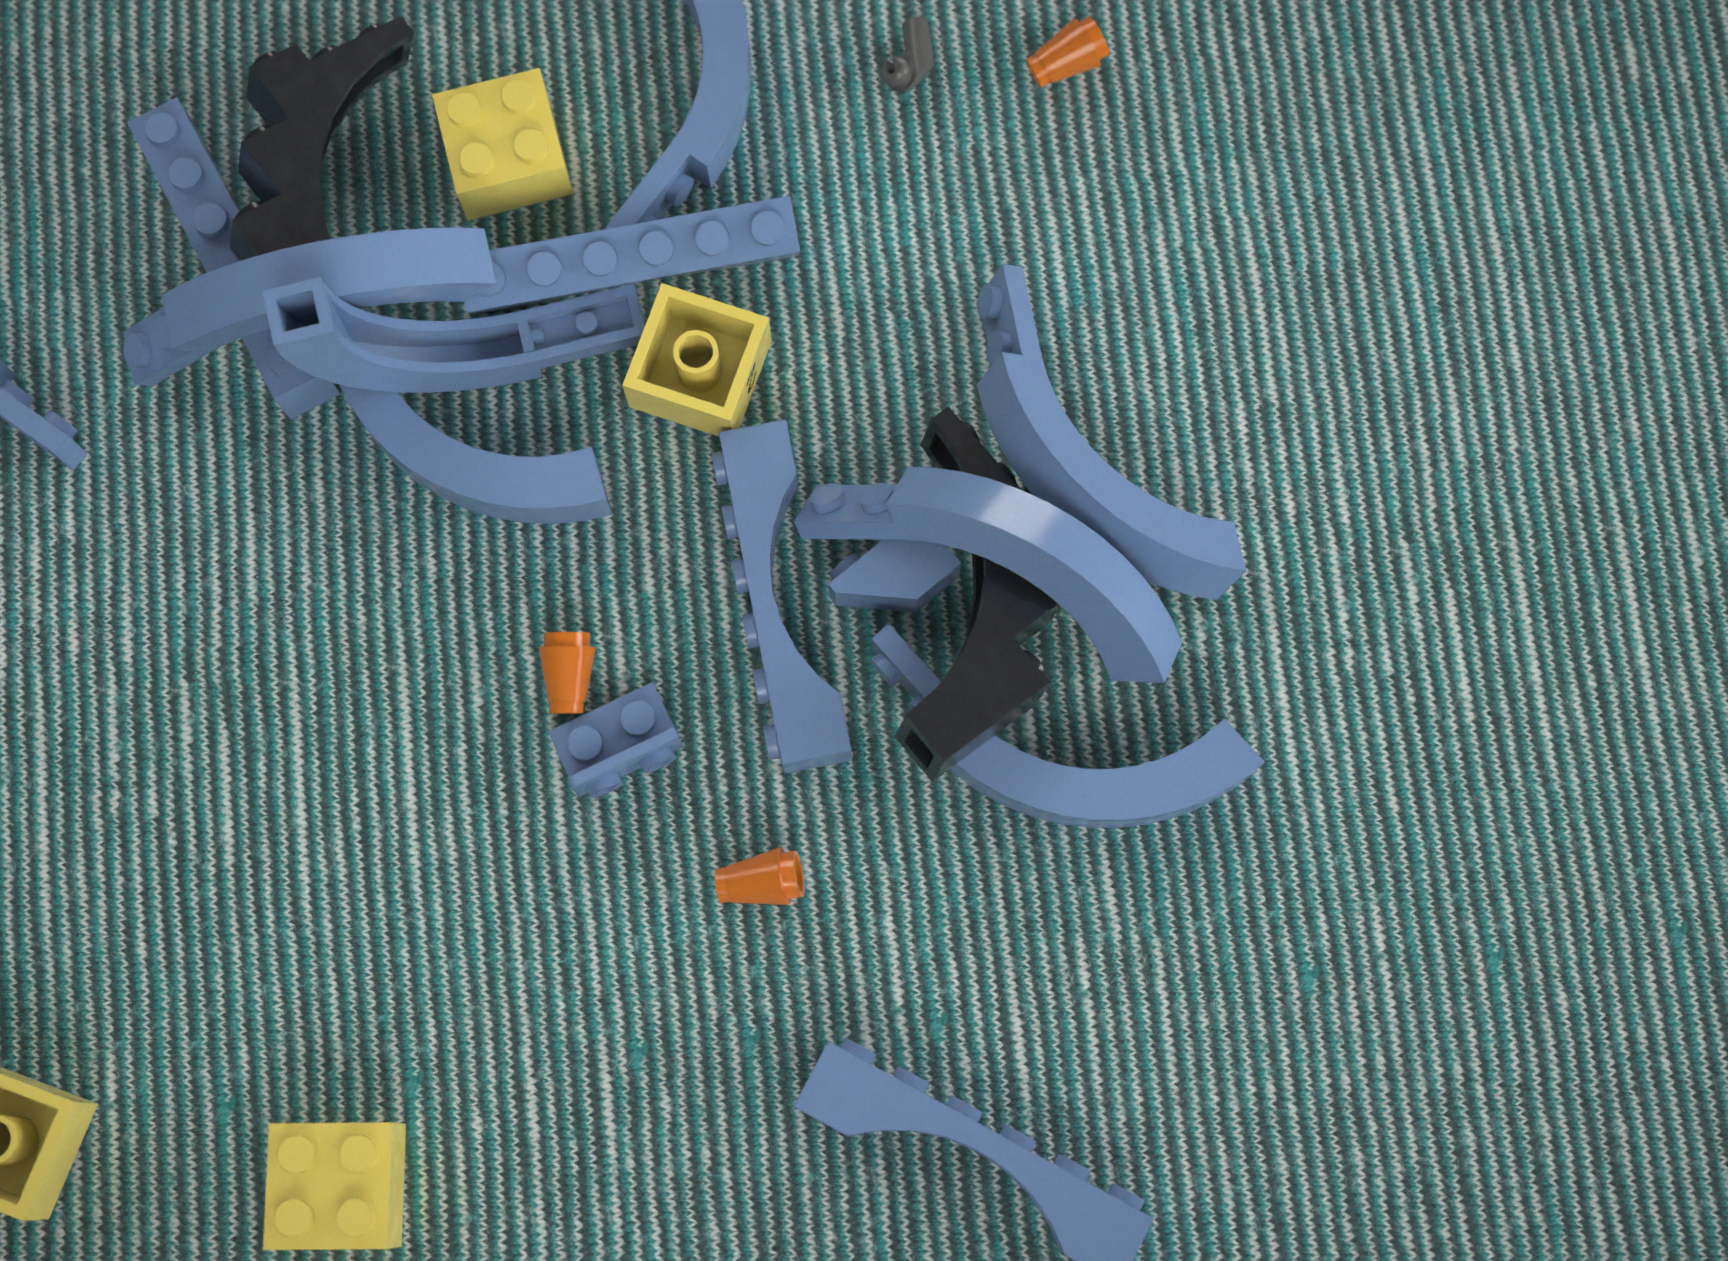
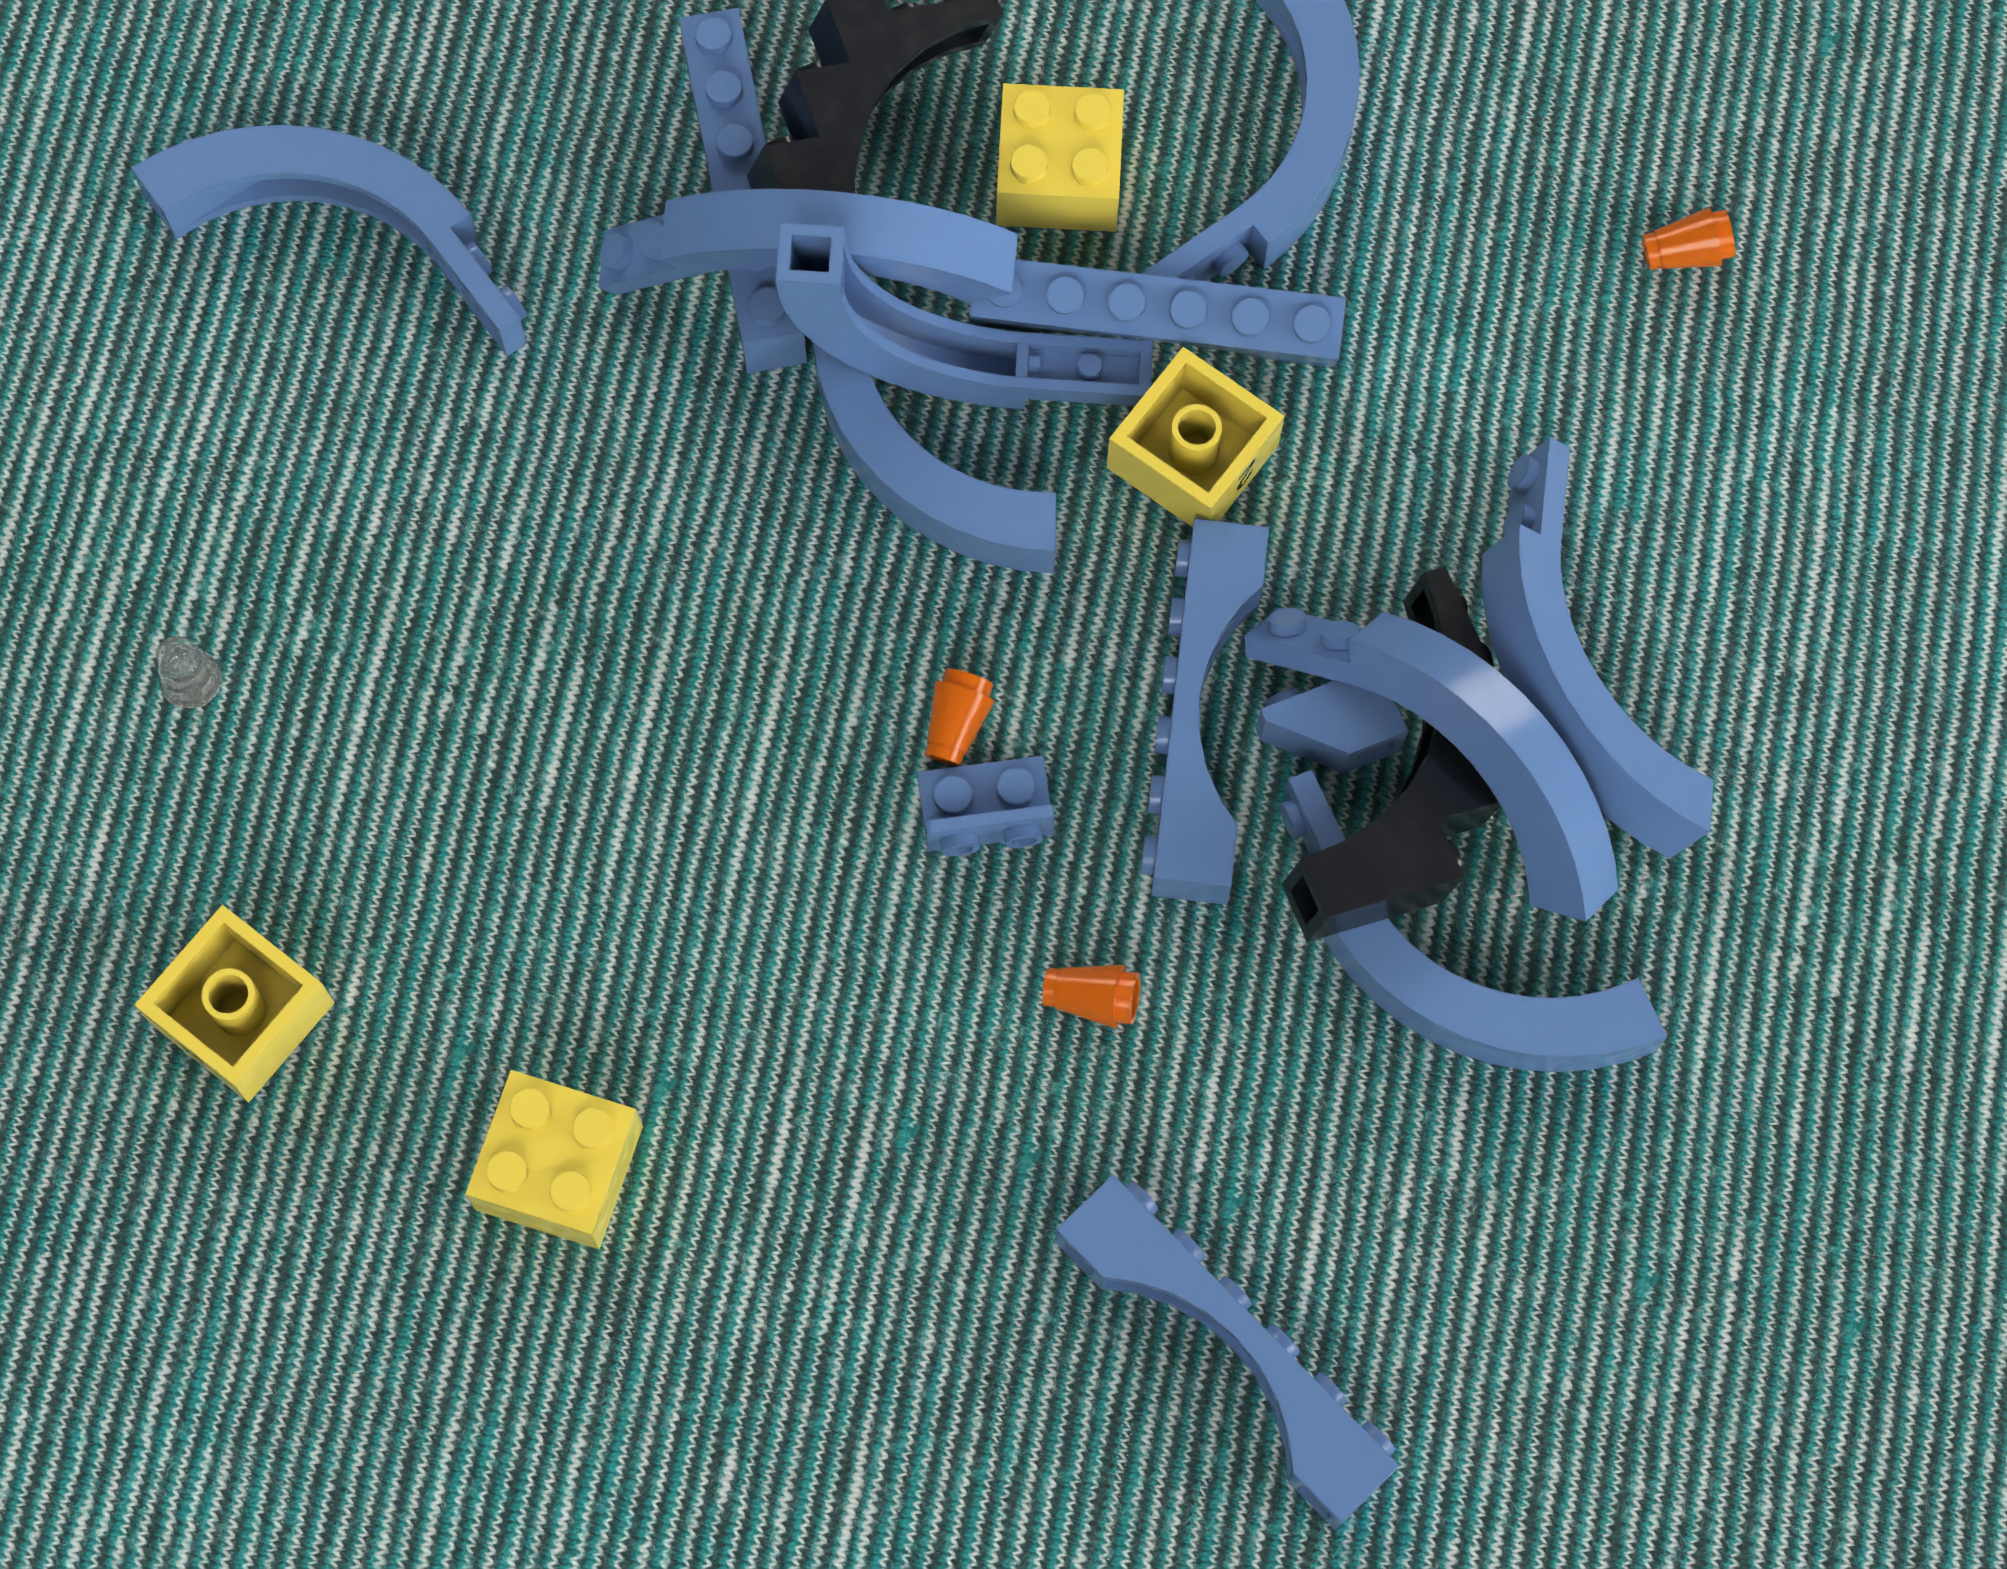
camera: 15 degrees right, 5 degrees down
dark grey arm [881,17,934,92] -> none

